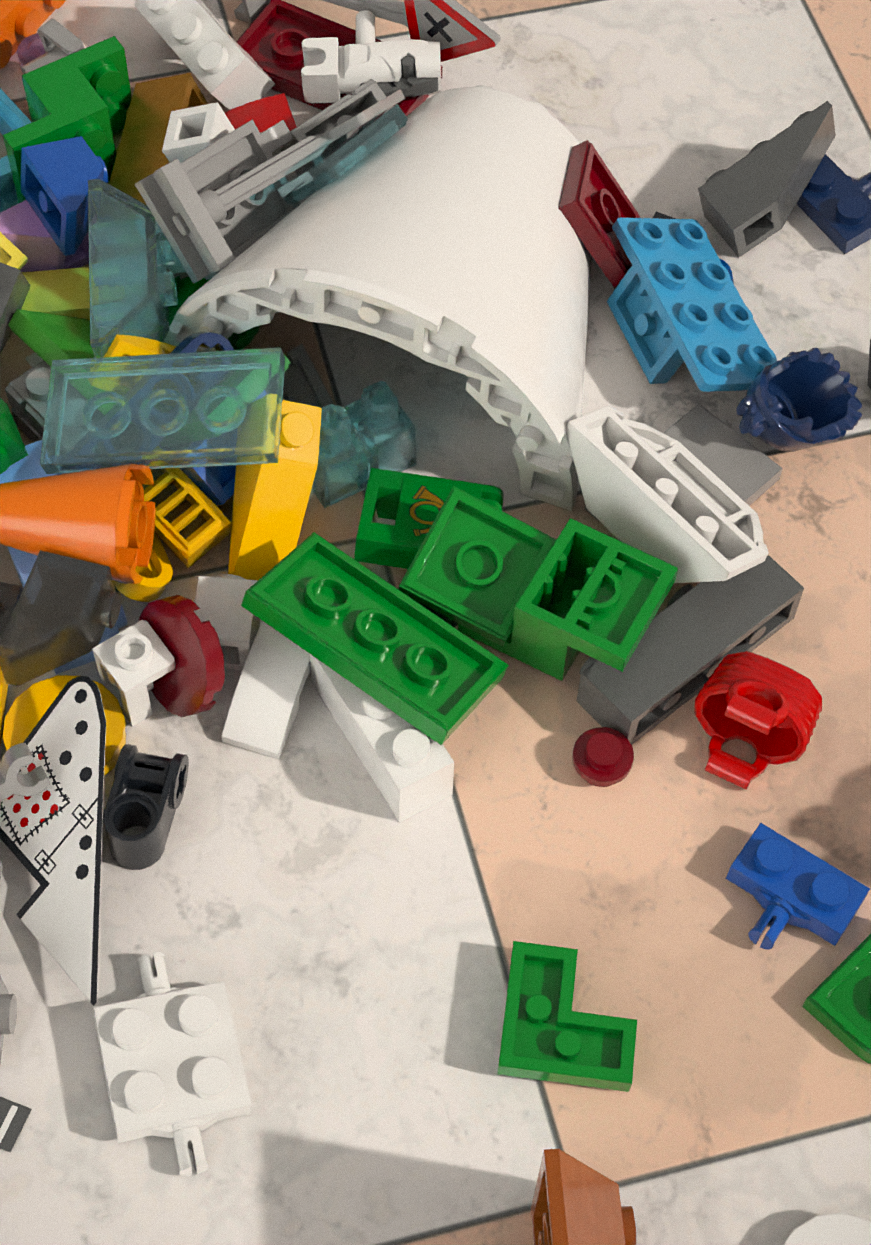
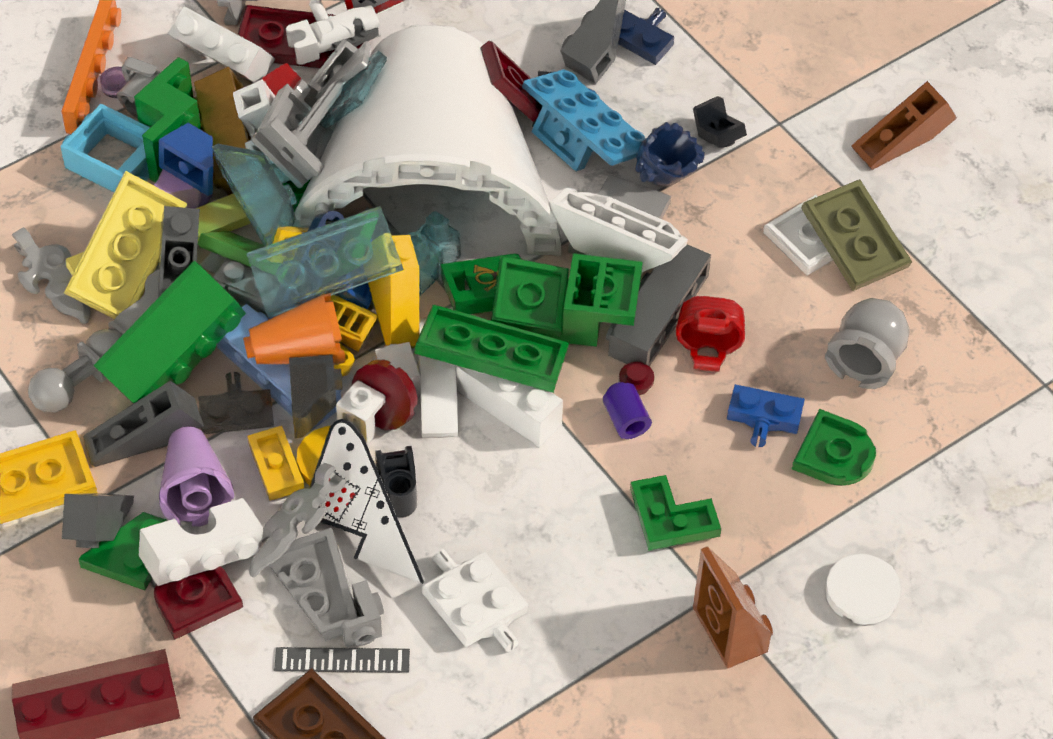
camera: 20 degrees left, 5 degrees down
none -> dark purple brick [602,382,652,439]

